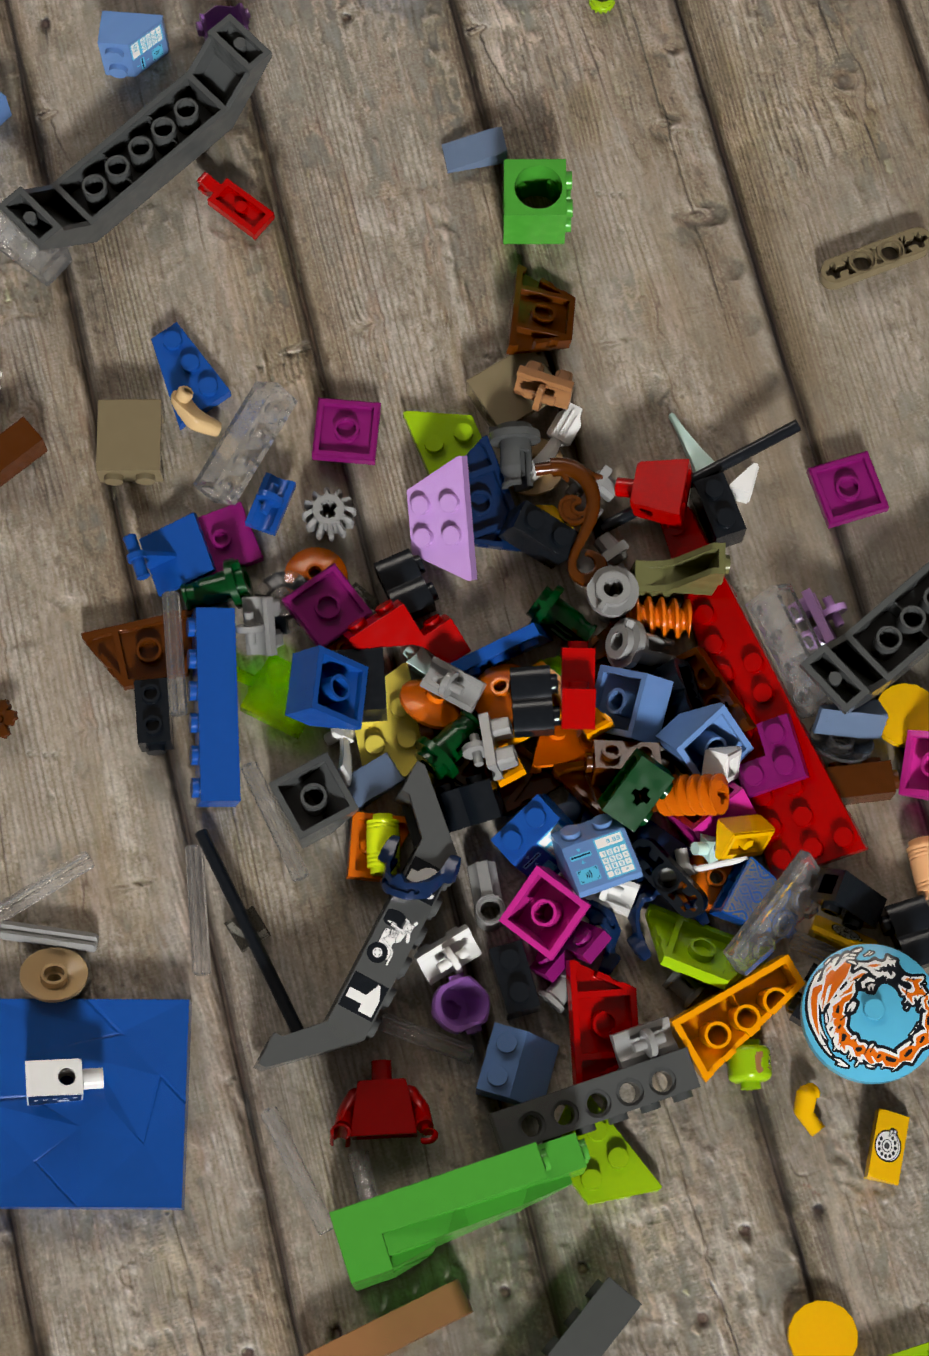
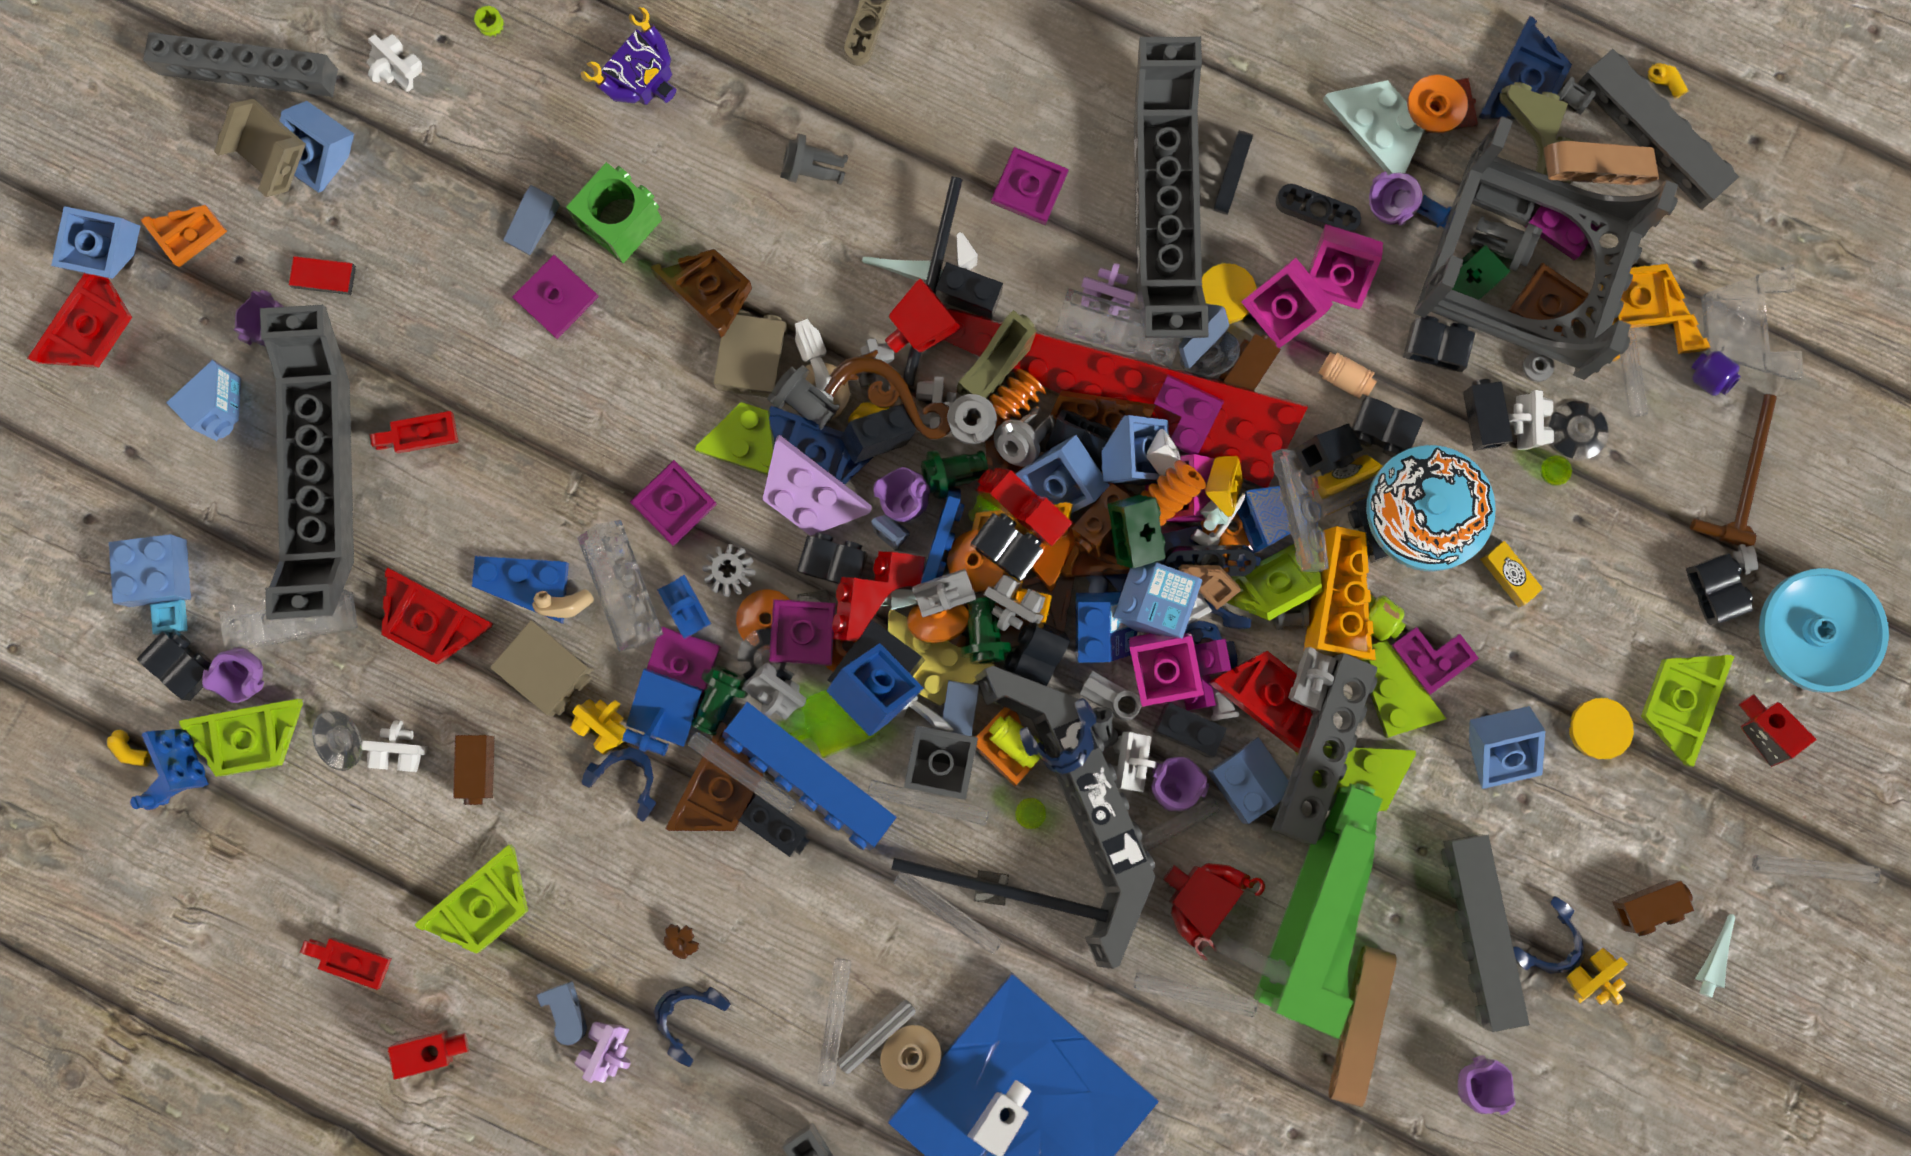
camera: 50 degrees left, 10 degrees up
medium nougat hips [513,360,575,412] -> none
yellow arm [793,1083,825,1136] -> none
none -> red tile [288,256,356,295]
none -> red wing [381,567,494,665]
none -> magenta plate [512,255,599,339]
none -> yellow hips [570,699,626,755]
none -> dark purple torso [581,7,676,105]
none -> dark blue helmet [582,748,656,822]
none -> dark grey piece [780,133,848,185]
none -> sand blue slope [871,515,910,550]
none -> medium lavender cap [874,467,930,522]
none -> clear neon green plate [1015,798,1046,829]
none -> dark grey bush [1091,707,1118,748]
none -> medium nougat tile [1178,565,1241,610]
none -> lime wing [1359,640,1447,738]
none -> magenta plate [1391,627,1479,695]
none -> medium blue slope [1469,706,1545,789]

